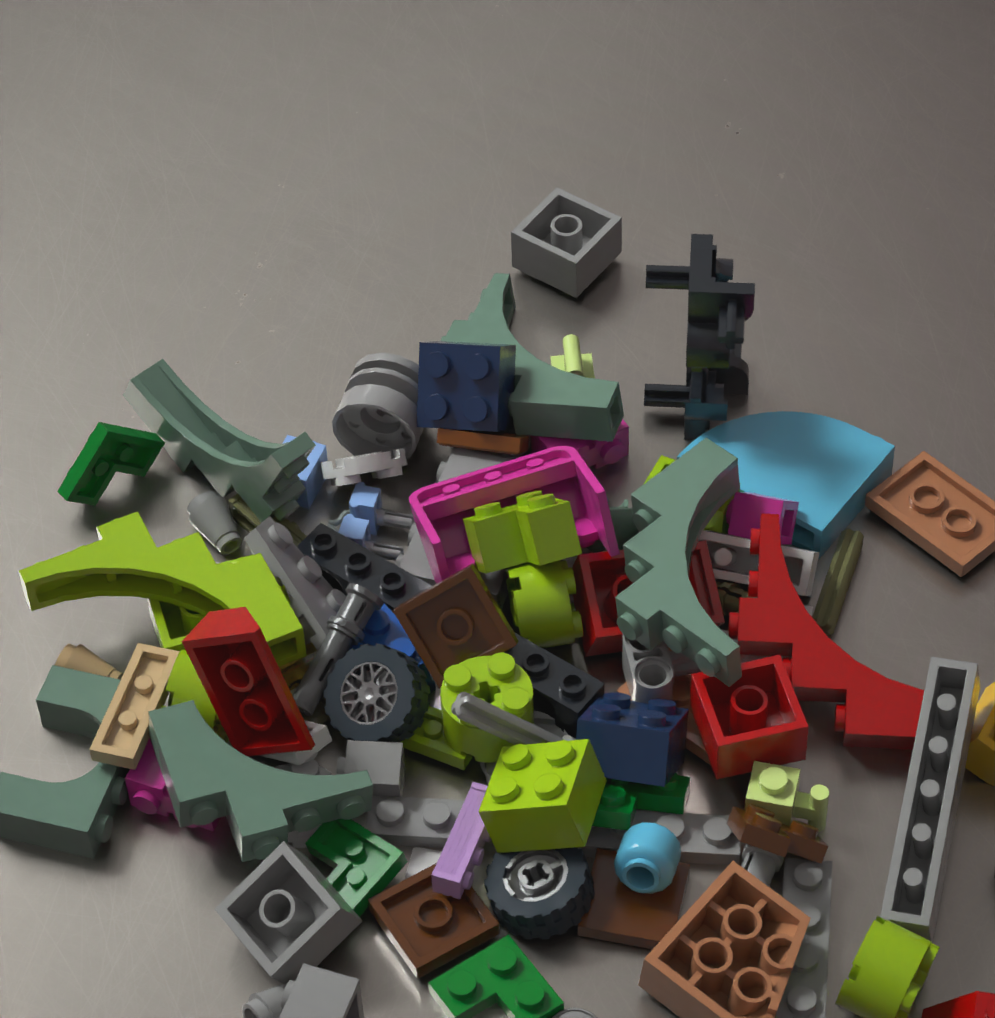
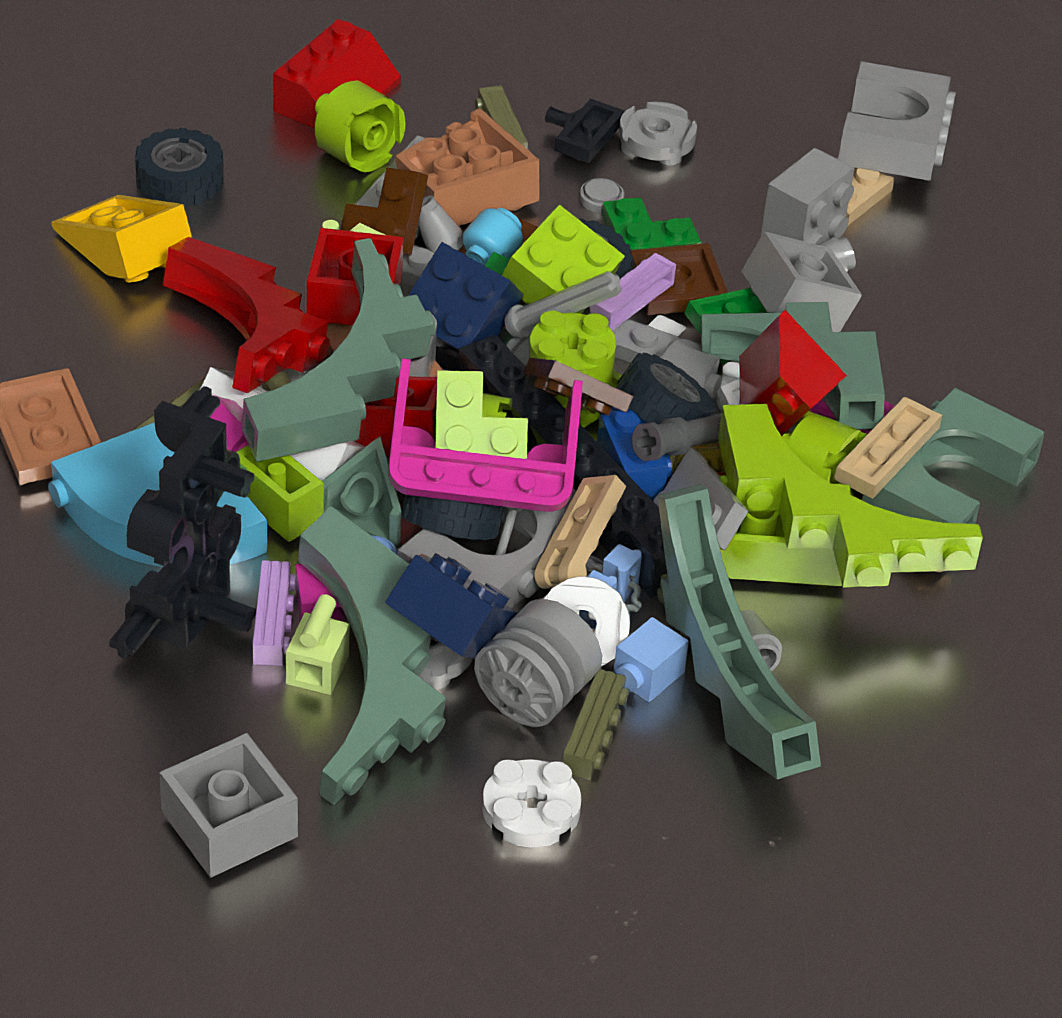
camera: 165 degrees left, 5 degrees down
green plate [57,422,165,506] -> none
light grey brick [880,657,980,943] -> none
none -> lavender piece [253,560,296,666]
none -> light grey cone [418,195,463,253]
none -> white plate [482,759,581,848]
none -> tan plate [535,475,626,589]
none -> olive piece [563,669,629,780]

